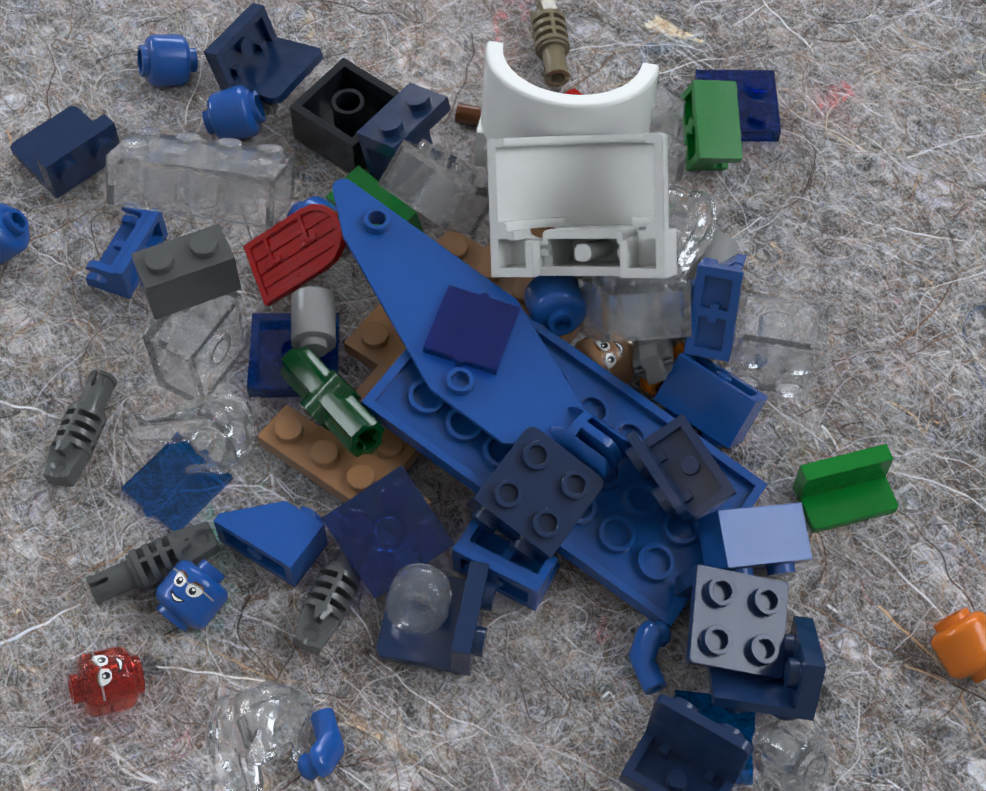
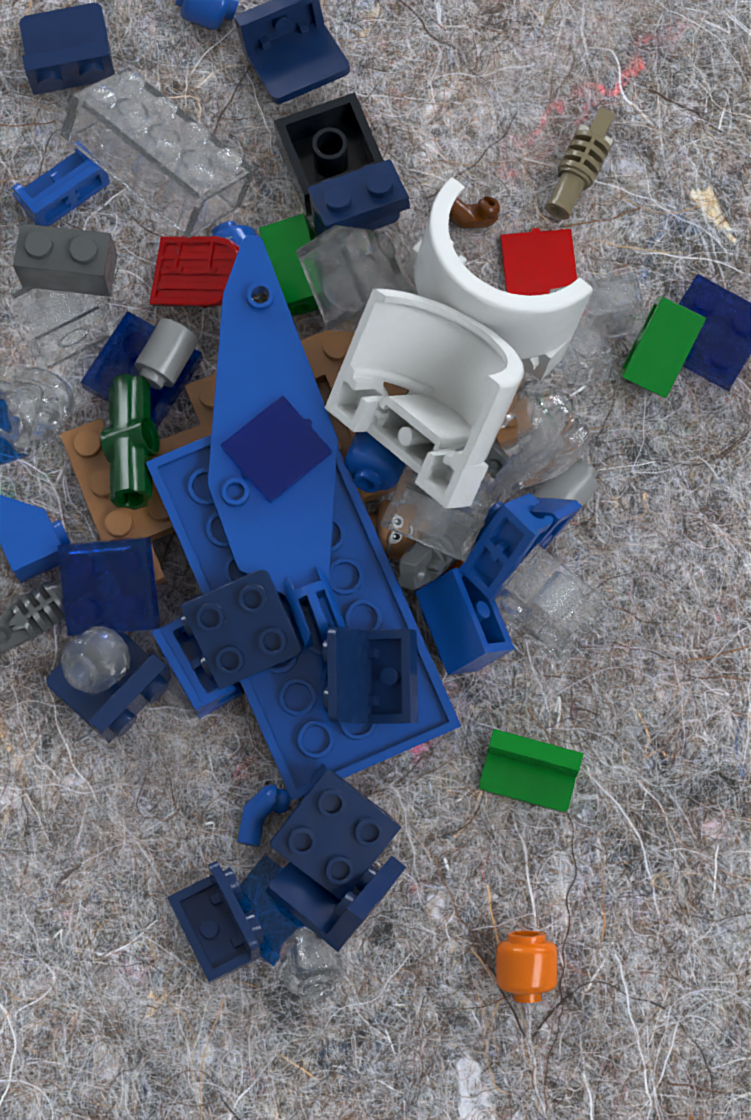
camera: 35 degrees right, 15 degrees up
blue head [202,85,266,144] -> none
brick [696,502,813,577] -> none

